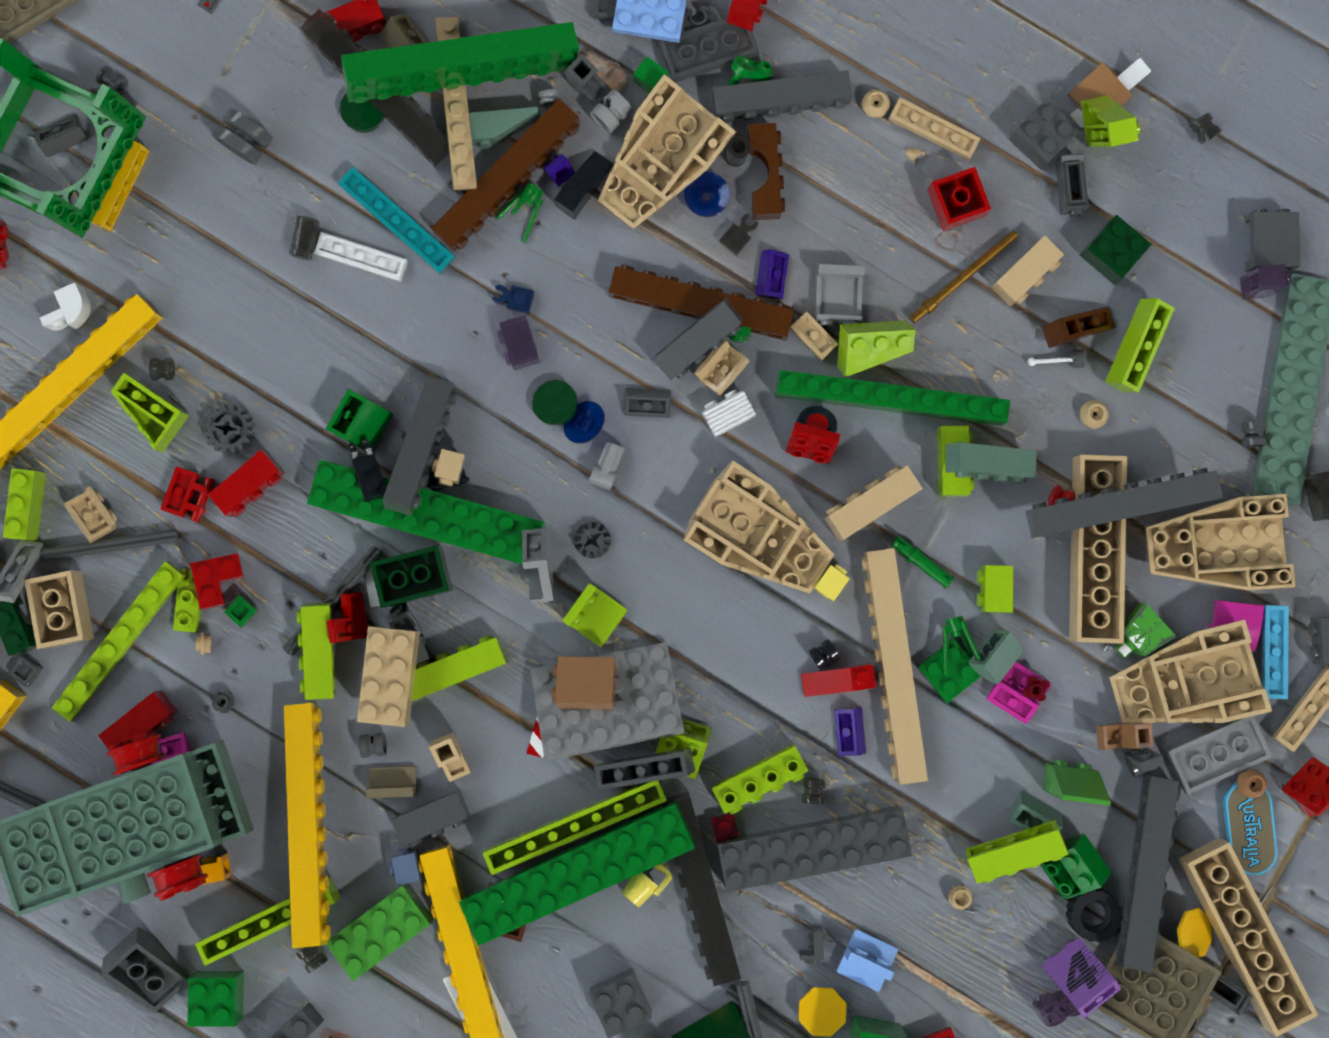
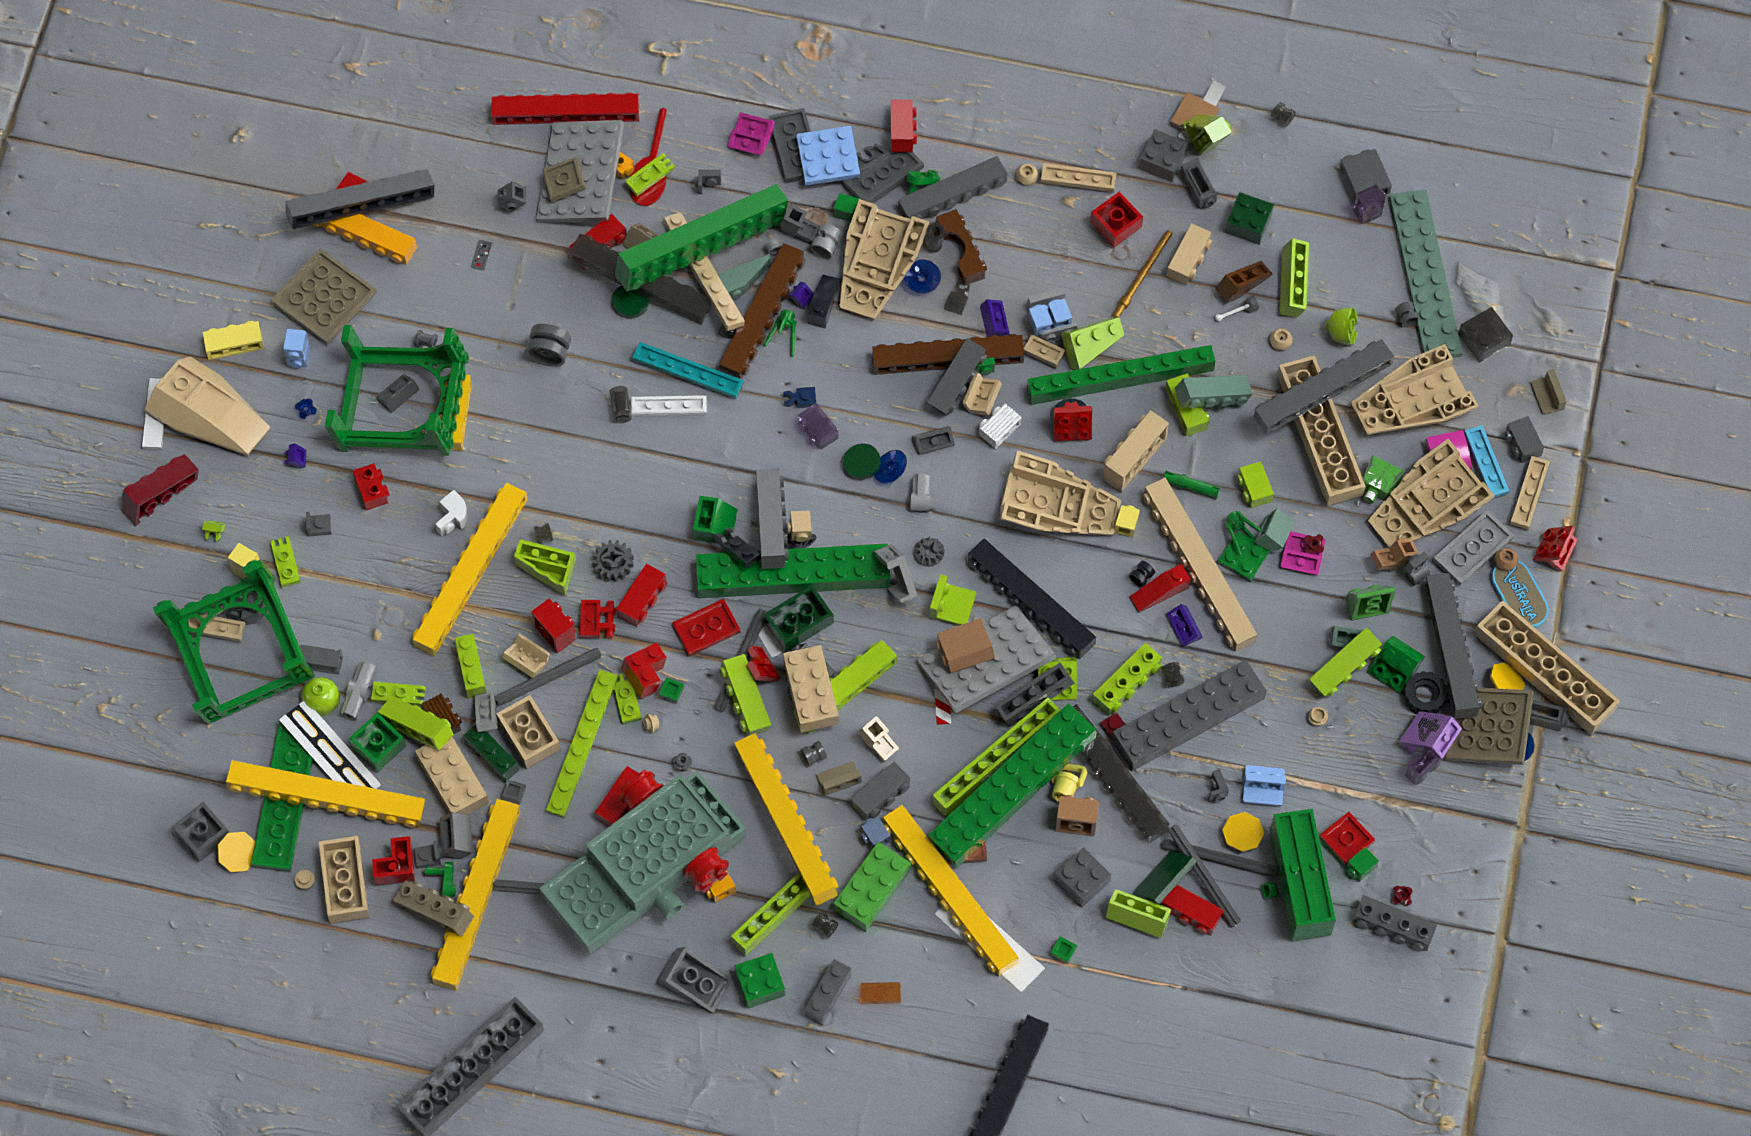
camera: 20 degrees left, 20 degrees down
none -> red brick [531,598,576,654]
none -> red tile [672,598,741,657]
none -> black brick [968,538,1096,659]
none -> light blue piece [1028,299,1072,336]
none -> medium nougat brick [1055,795,1099,837]
none -> lime cylinder [1326,307,1358,345]

